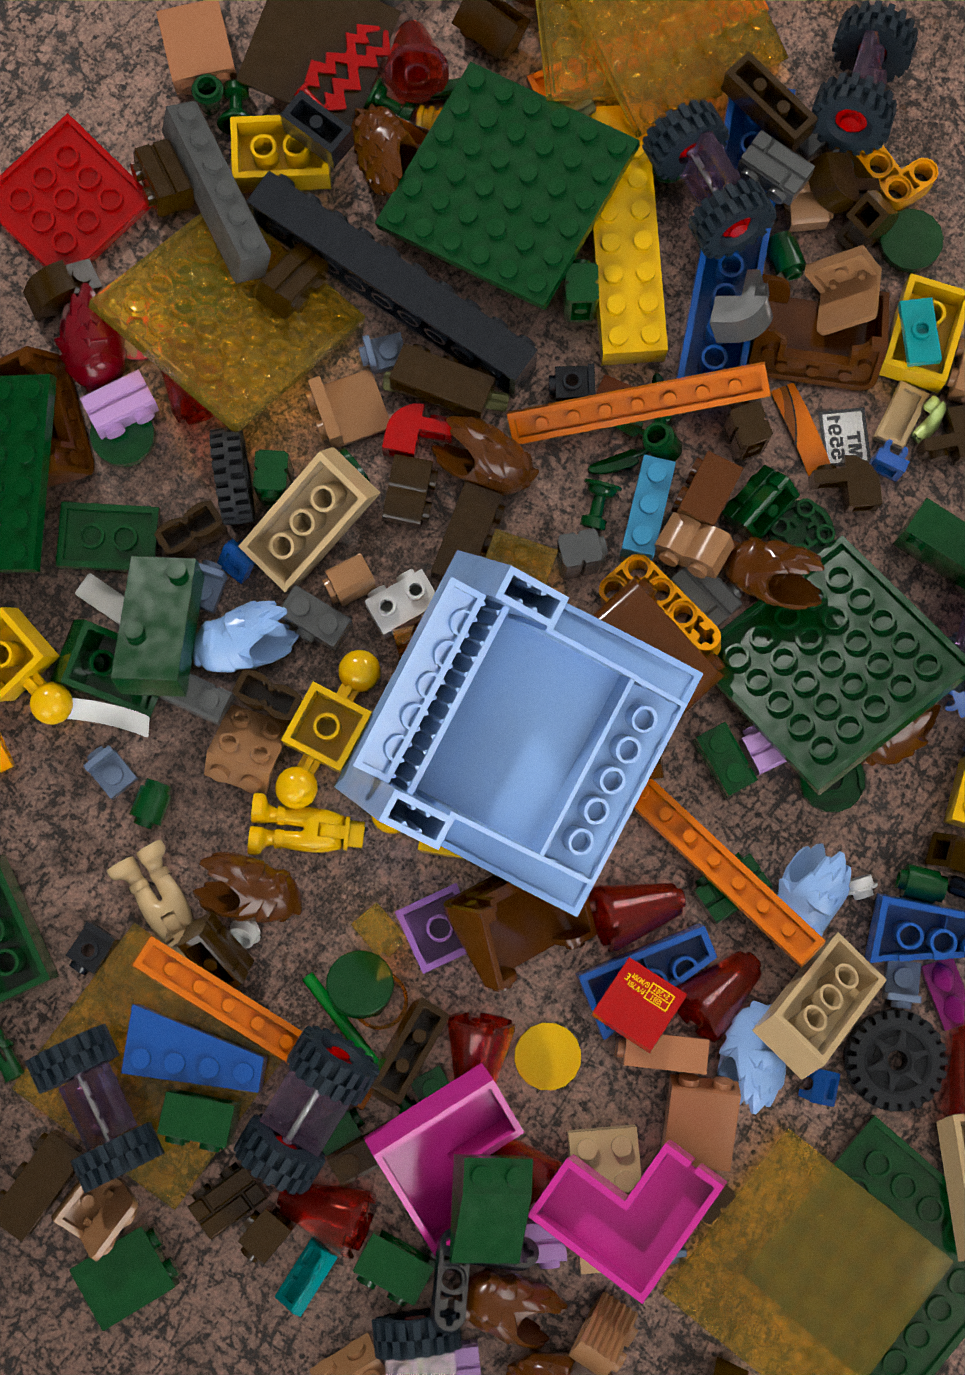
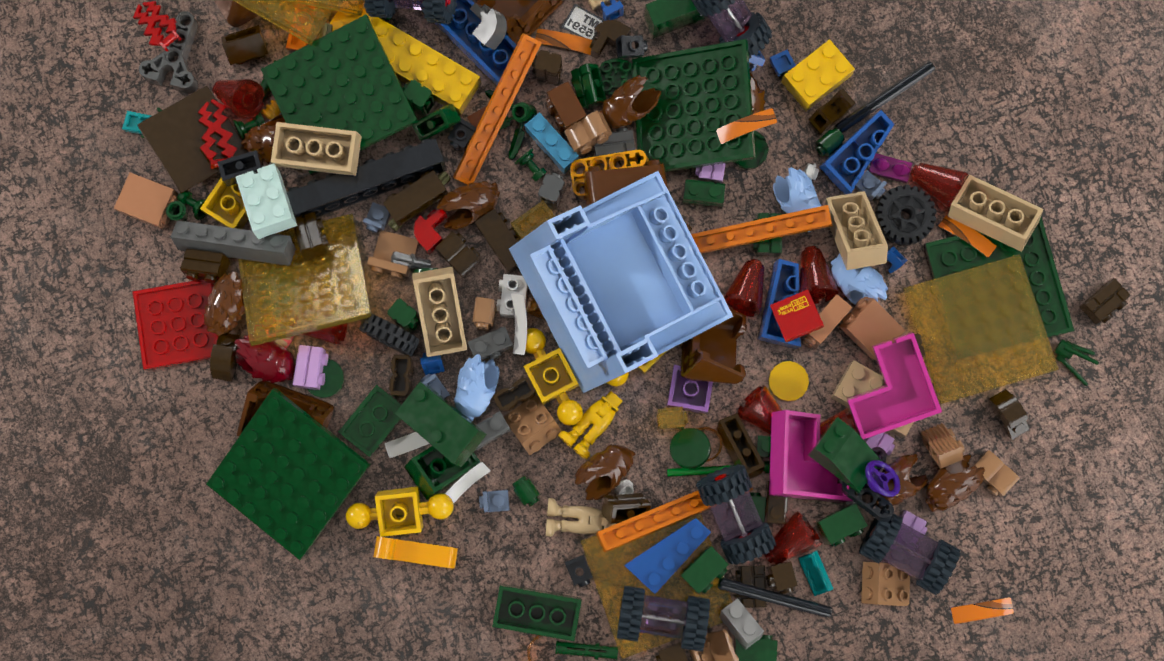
camera: 50 degrees left, 0 degrees up
none -> reddish brown head [204,271,252,336]
none -> light aqua piece [236,163,297,239]
none -> tan brick [271,122,362,176]
none -> dark grey axle [391,251,431,270]
none -> dark green brick [412,104,461,141]
none -> white sticker [511,294,527,355]
none -> black brick [616,35,648,58]
none -> orange sticker [716,108,777,144]
none -> black axle [718,578,832,618]
none -> light grey brick [719,598,764,650]
none -> dark purple piece [865,460,901,497]
none -> orange sticker [938,215,997,257]

